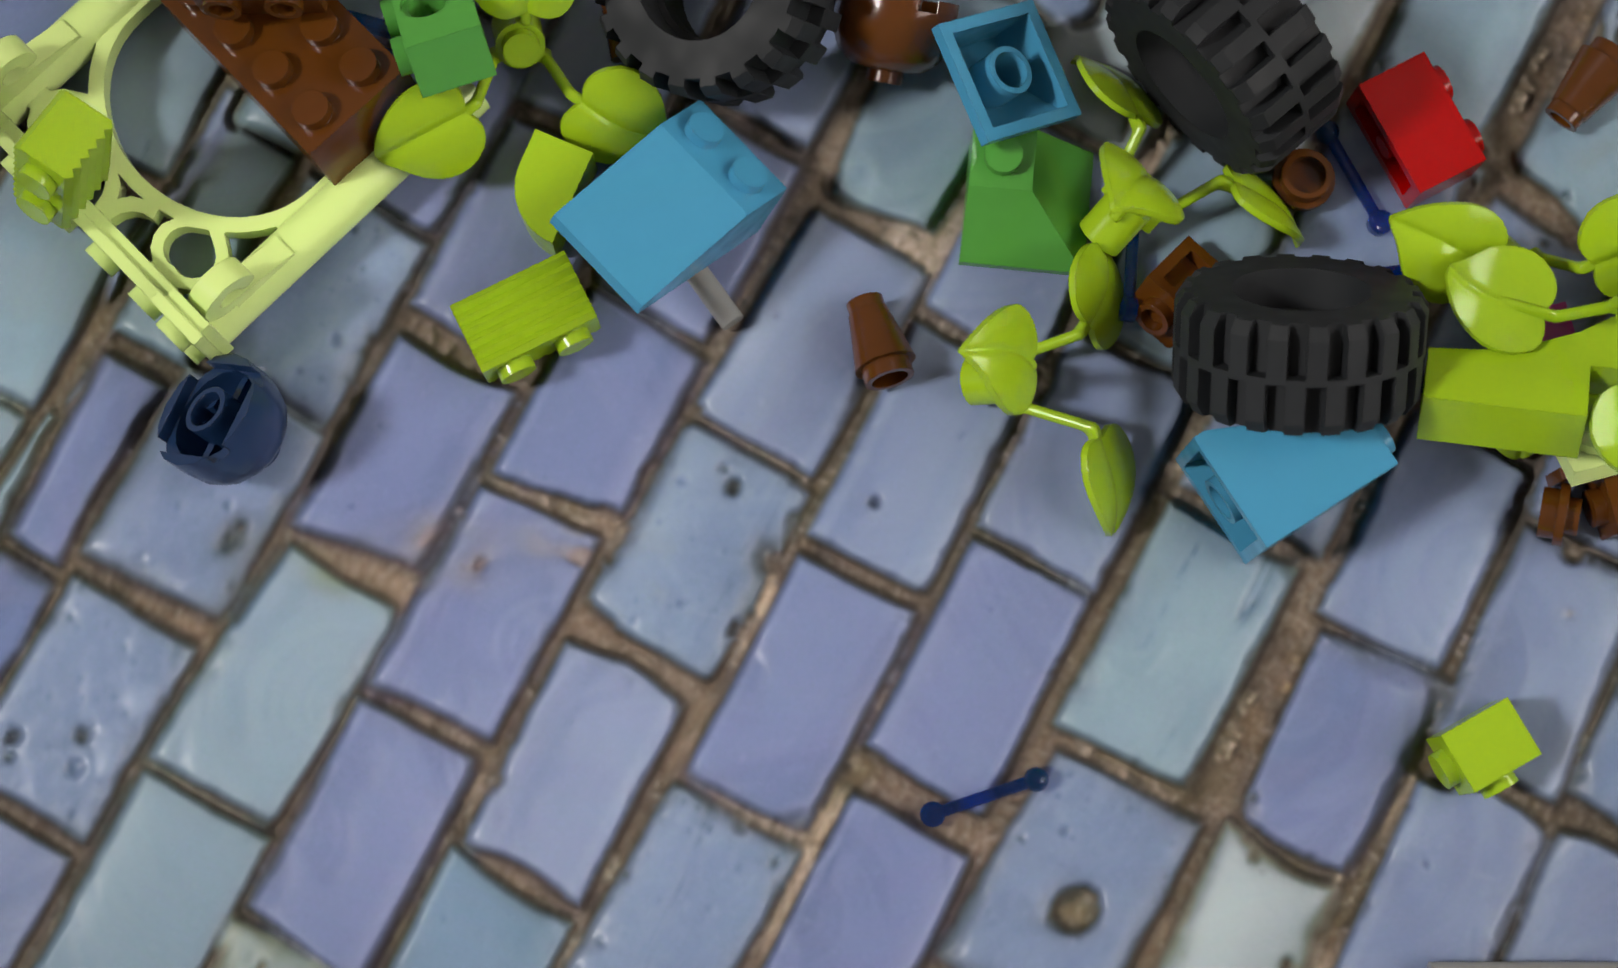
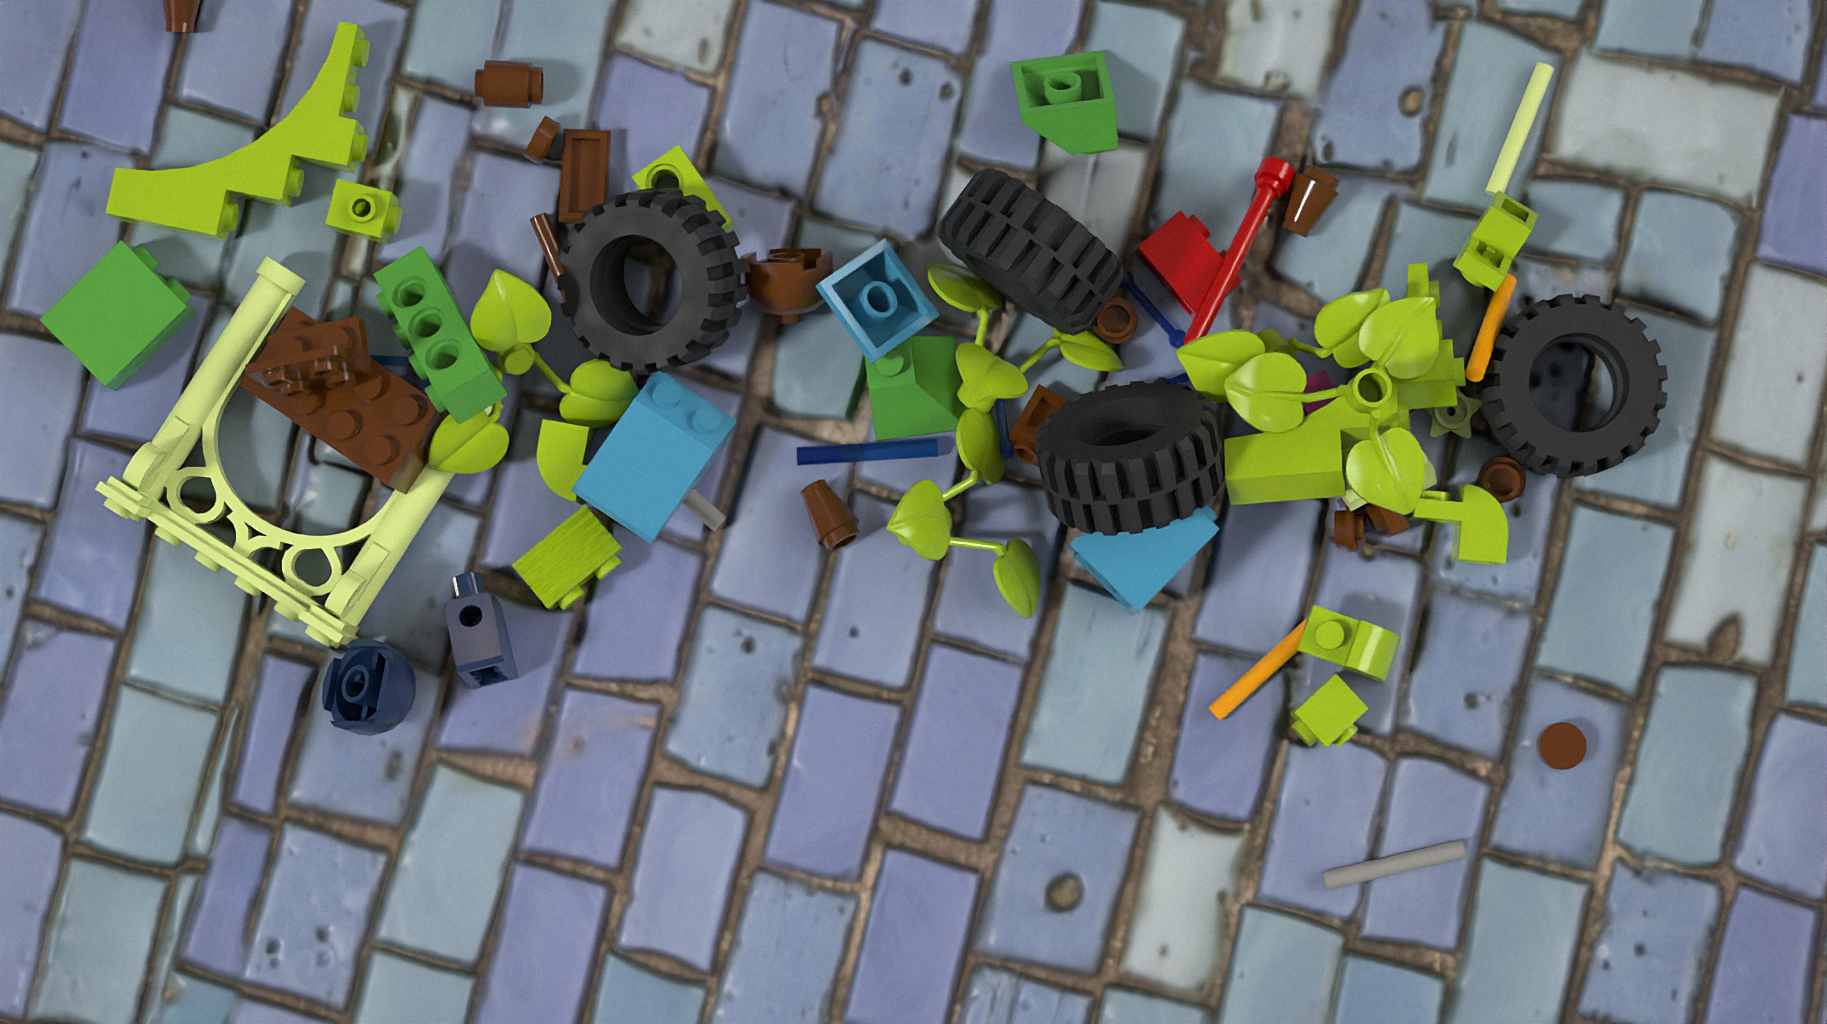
camera: 10 degrees left, 5 degrees up
lime brick [13,90,113,229] -> none
clear blue hinge [920,767,1049,827] -> none
none -> dark blue torso [444,572,519,690]
none -> clear blue bar [796,438,938,466]
none -> red piece [1184,157,1296,345]
none -> light orange bar [1208,617,1308,722]
none -> lime brick [1296,605,1401,683]

